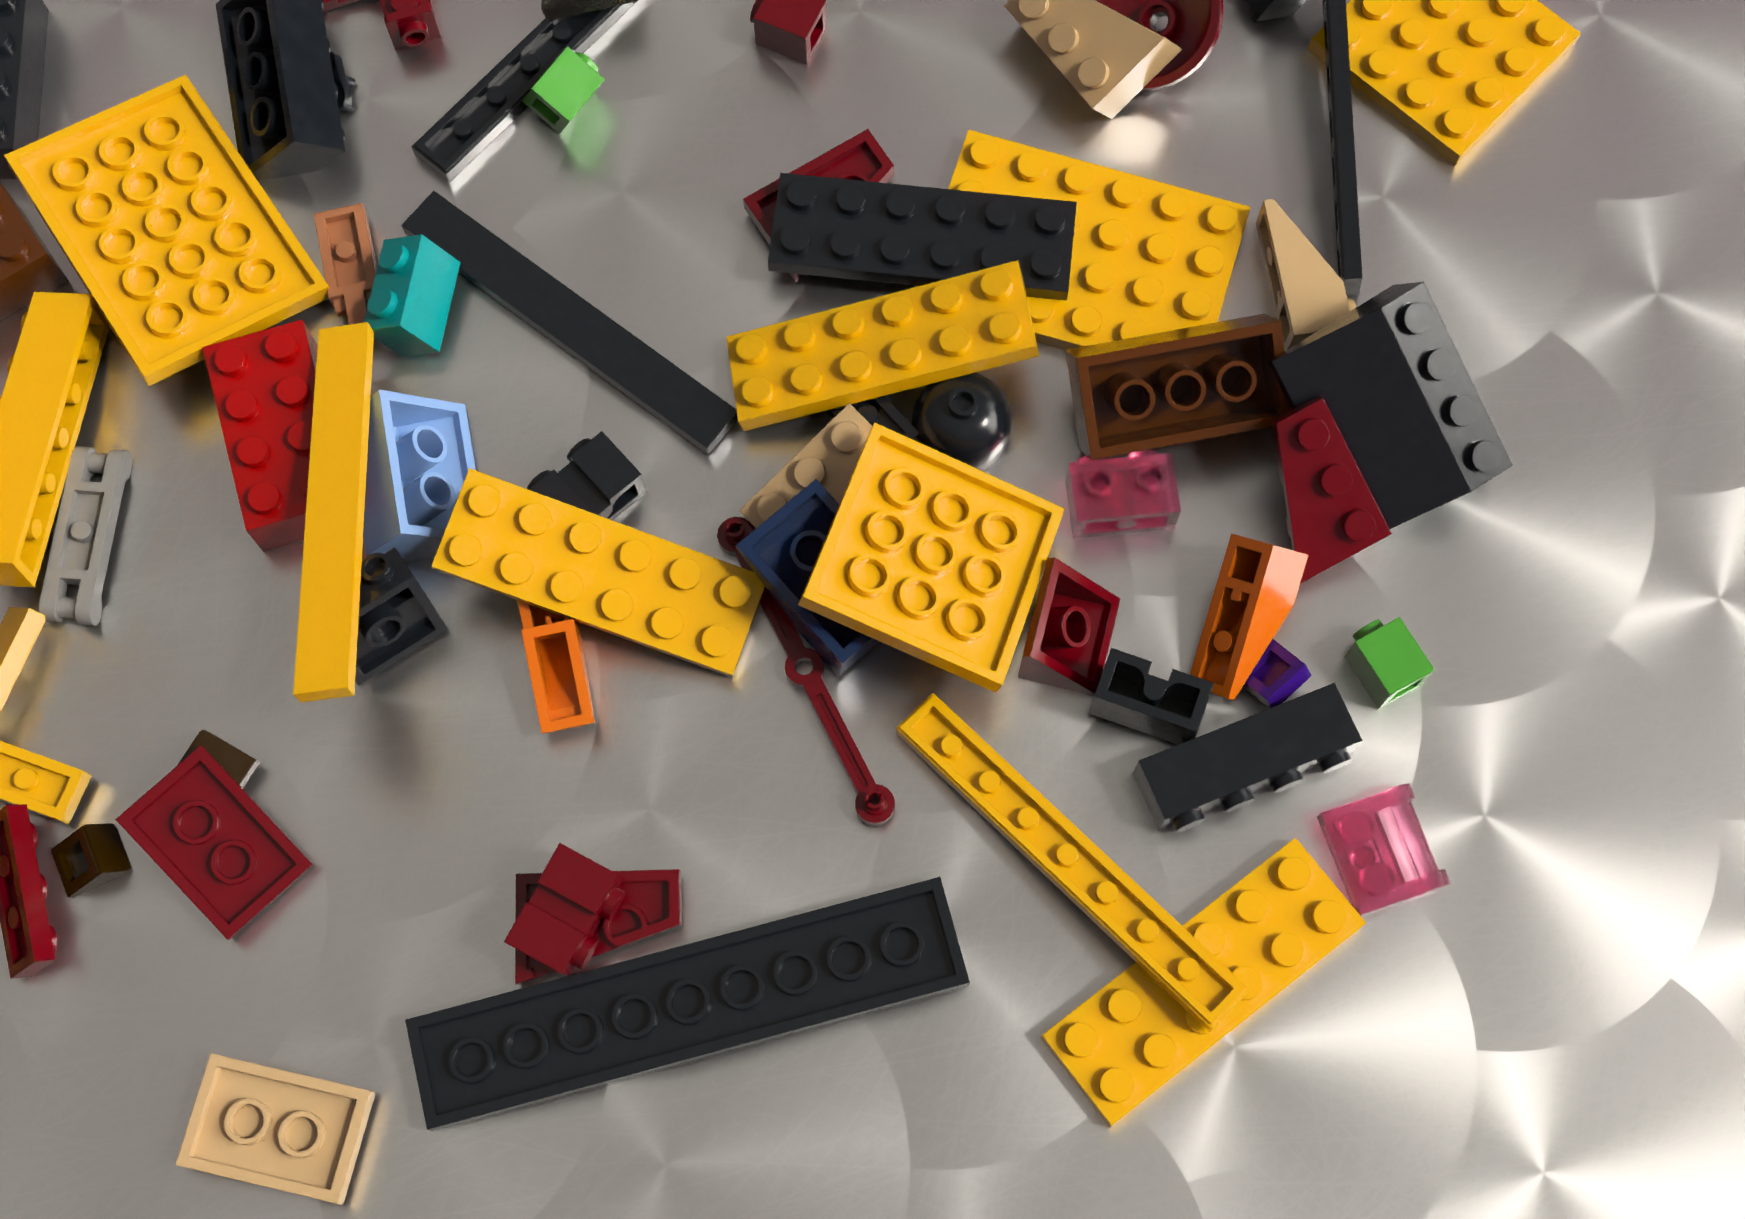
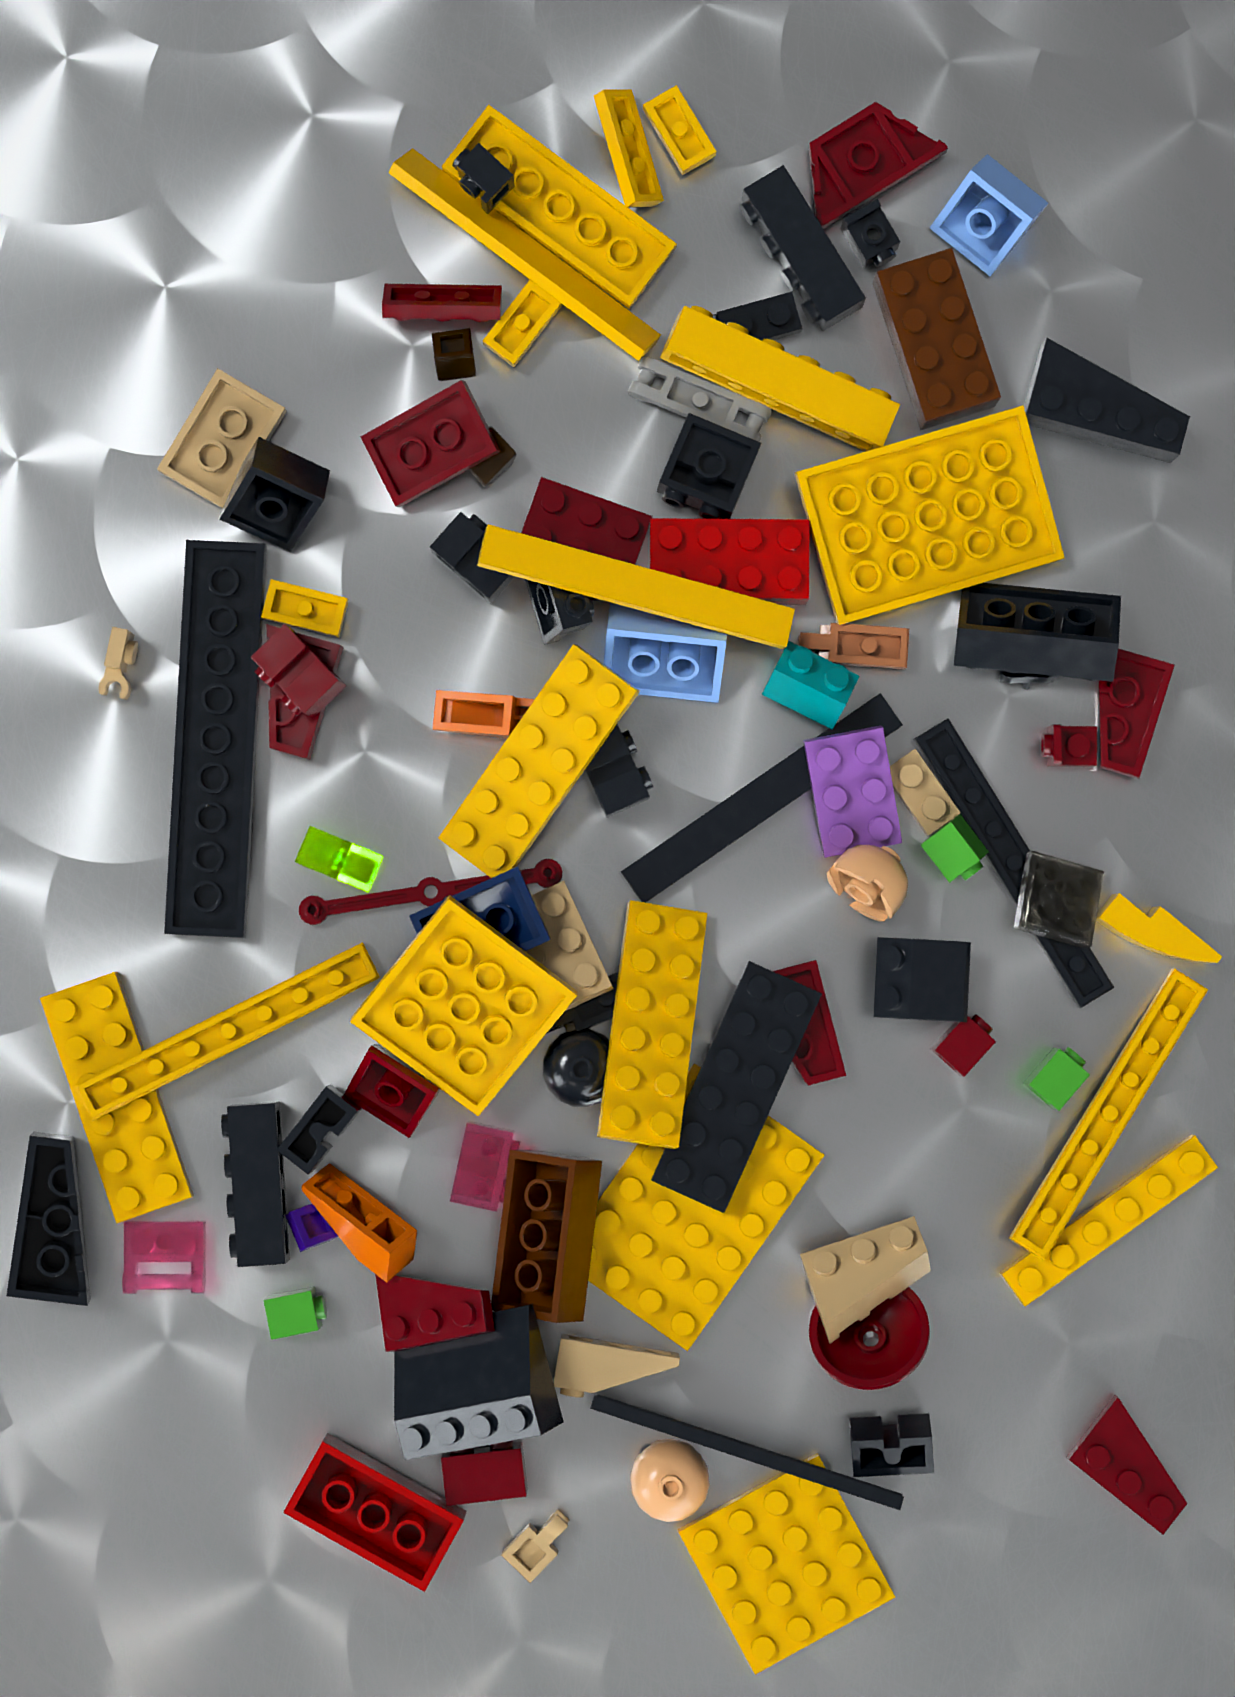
camera: 105 degrees right, 15 degrees up
none -> black wedge [6,1132,91,1306]
none -> tan plate [99,627,138,700]
none -> black slope [219,437,330,552]
none -> yellow plate [261,579,349,638]
none -> red brick [283,1433,467,1592]
none -> clear neon green slope [295,826,384,893]
none -> black brick [430,512,515,604]
none -> dark red brick [441,1441,528,1506]
none -> tan plate [501,1509,570,1583]
none -> dark red plate [521,477,652,565]
none -> light nougat cylinder [630,1439,710,1522]
none -> black plate [657,413,762,519]
none -> medium lavender plate [803,725,902,858]
none -> light nougat cylinder [827,845,908,922]
none -> black slope [873,937,971,1022]
none -> tan plate [890,749,961,836]

